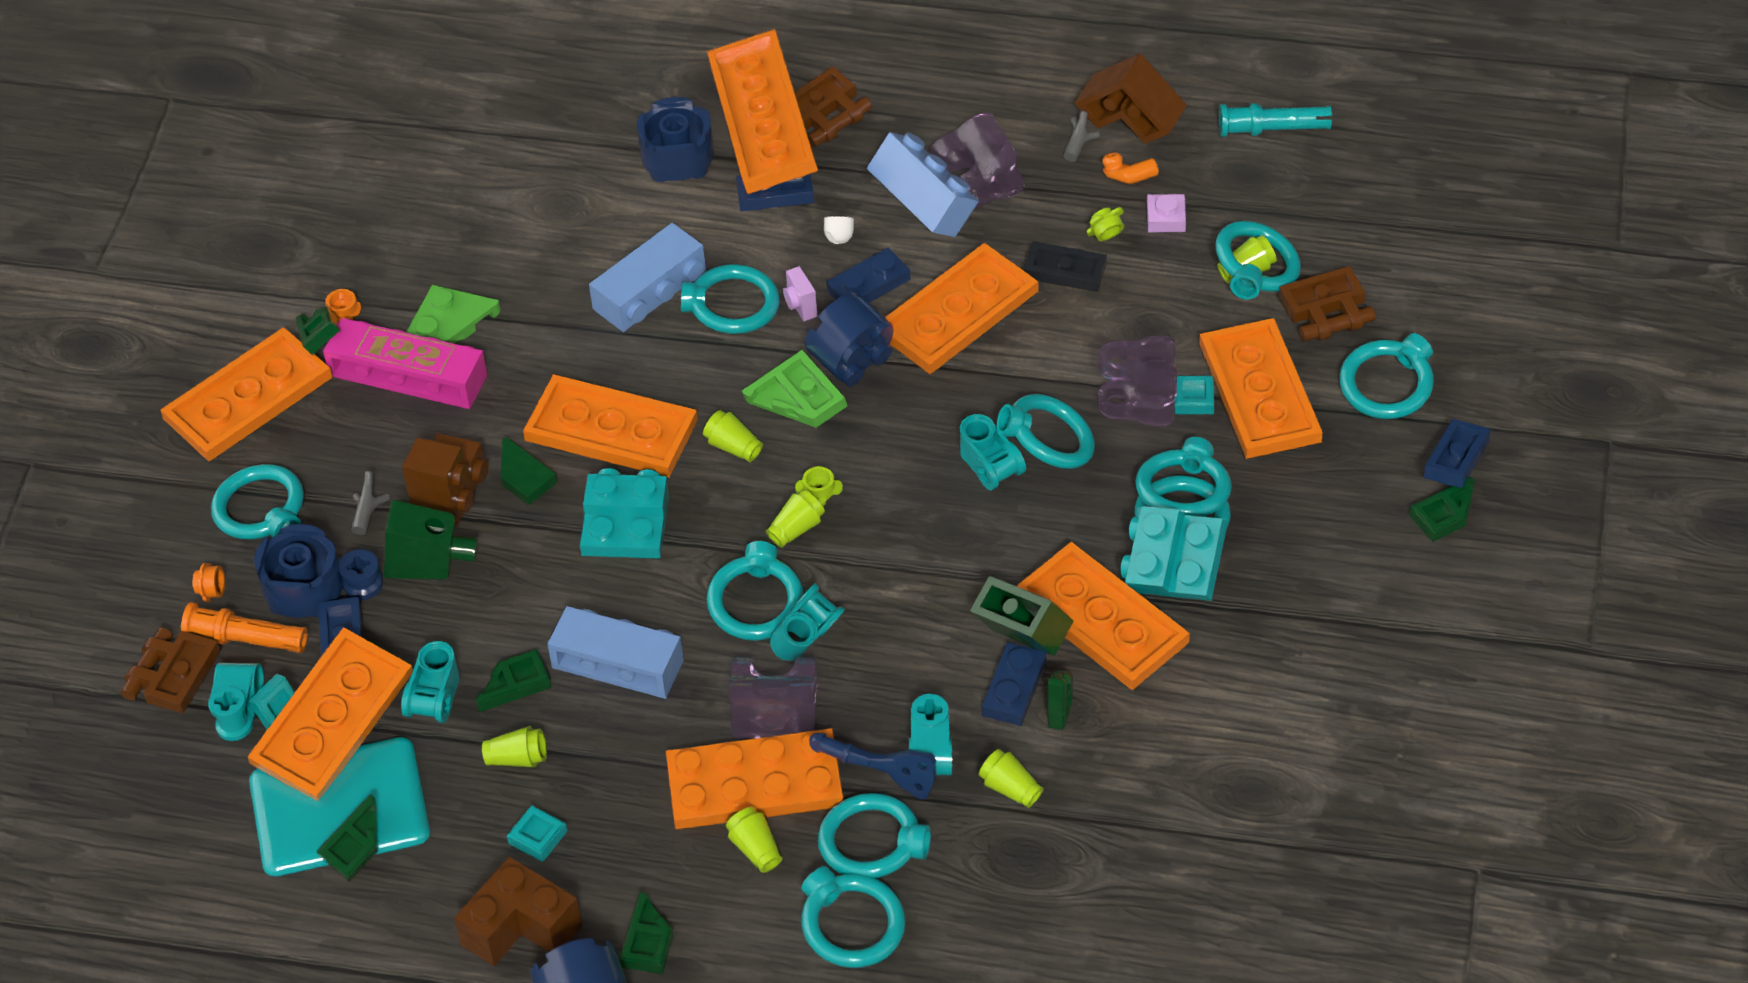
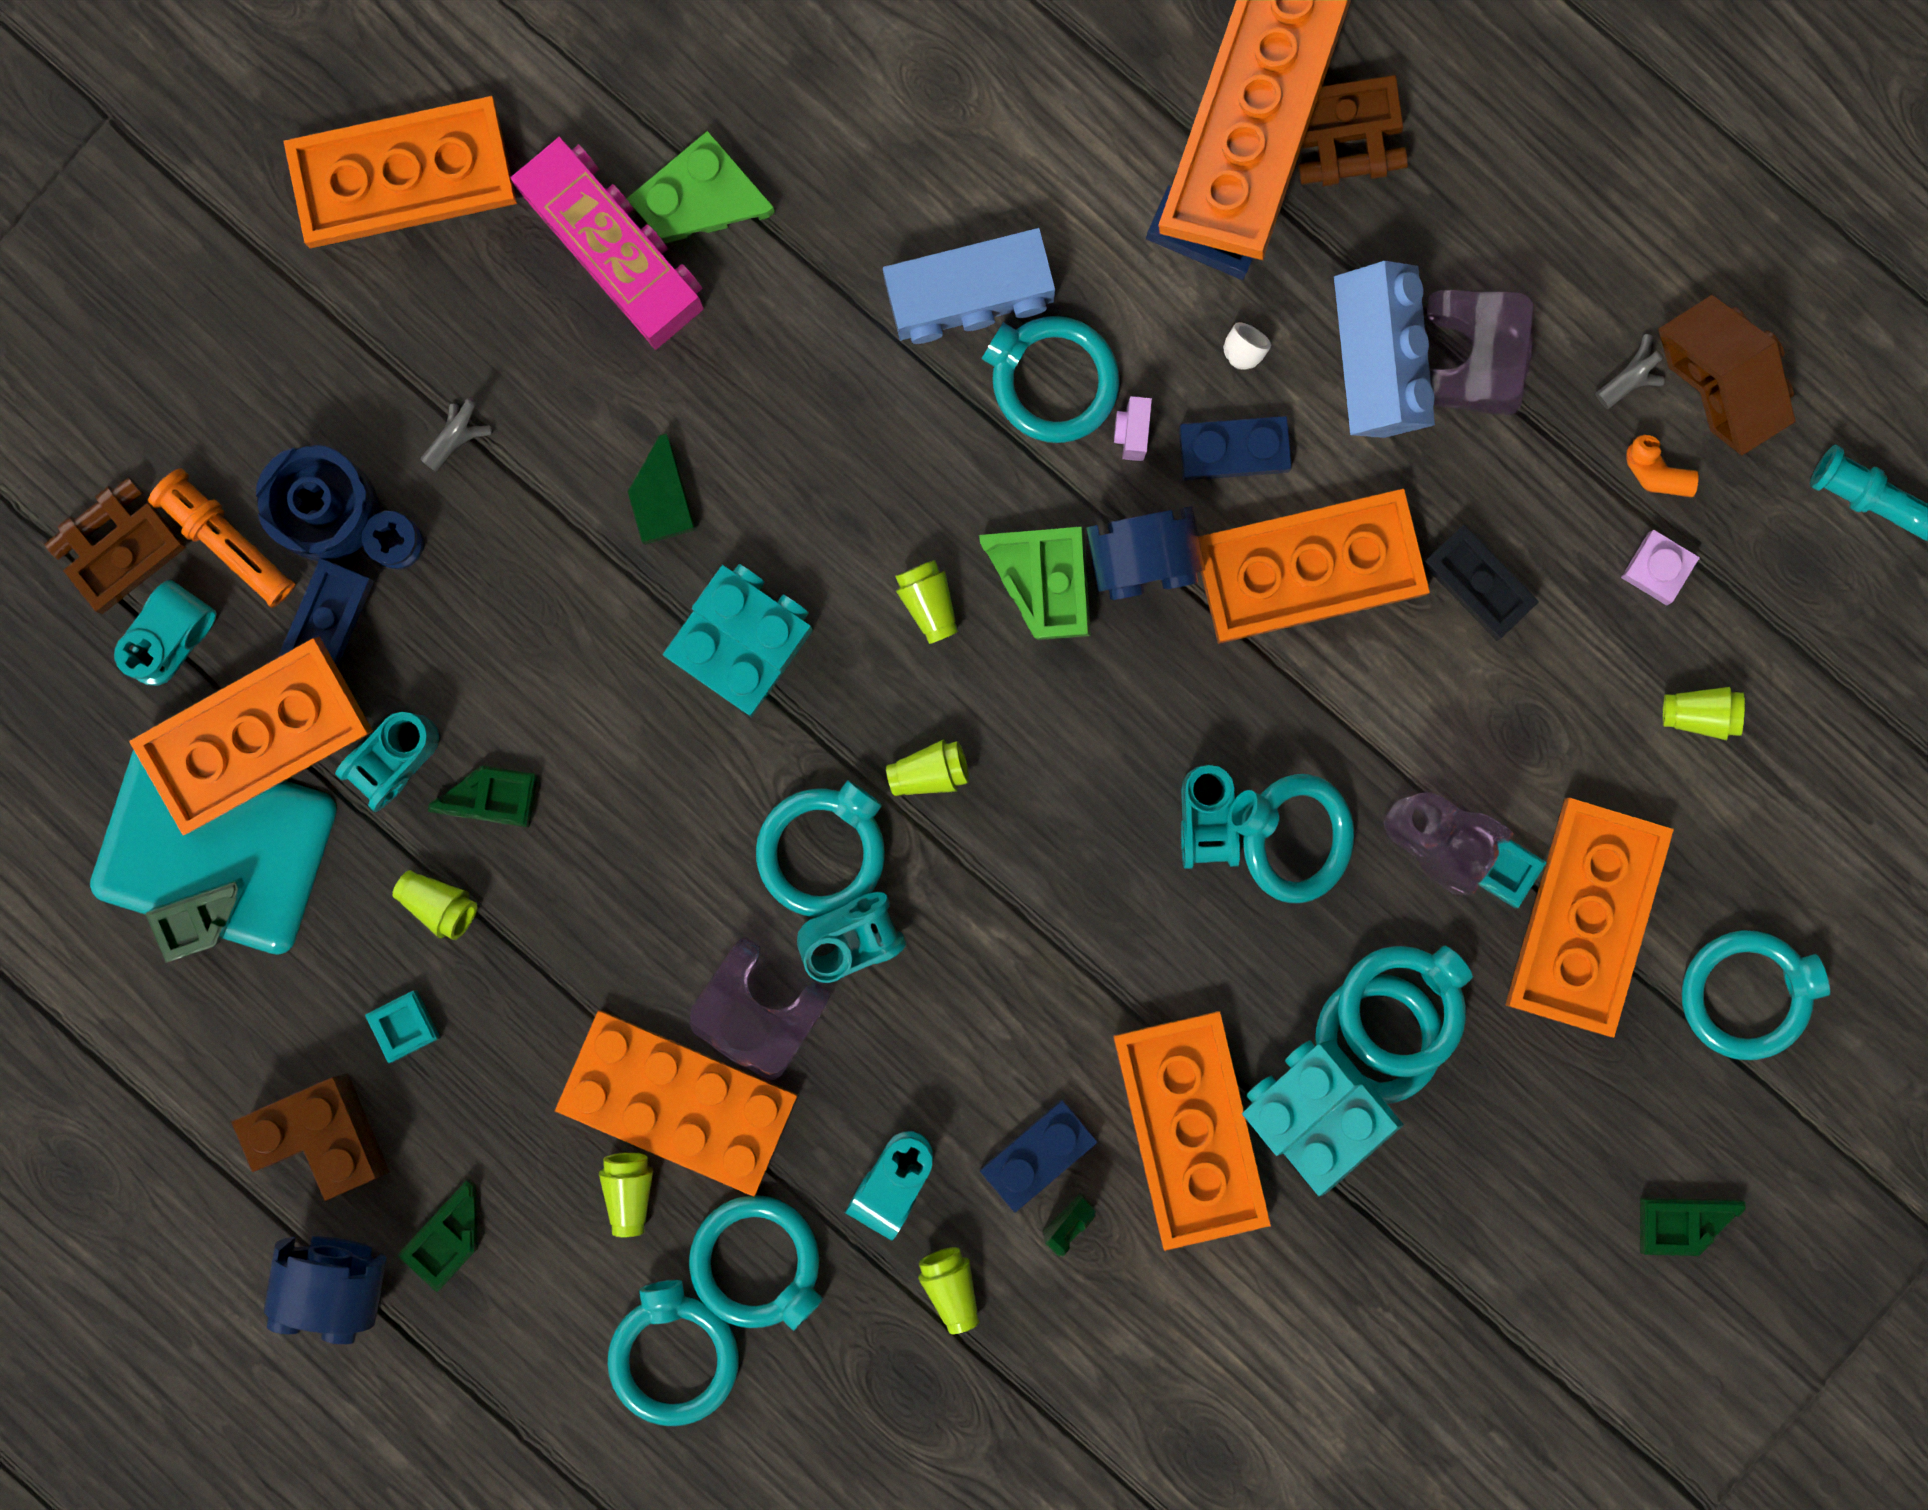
camera: 30 degrees right, 35 degrees up
orange plate [192,563,225,602] -> none
teal piece [211,464,304,540] -> none
teal tile [248,674,295,730] -> none
dark green tile [296,307,340,355] -> none
orange plate [326,289,361,323] -> none
dark green torso [384,500,478,580] -> none
reddish brown brick [402,433,488,527] -> none
orange plate [523,374,698,478] -> none
medium blue brick [548,606,684,699] -> none
dark blue brick [637,97,714,182] -> none
lime plate [795,466,843,506] -> none
dark blue piece [809,733,937,800] -> none
dark green brick [970,576,1074,656] -> none
lime plate [1086,207,1124,241] -> none
teal piece [1215,221,1301,300] -> none
reddish brown plate [1279,266,1376,342] -> none
dark blue plate [1424,419,1491,488] -> none

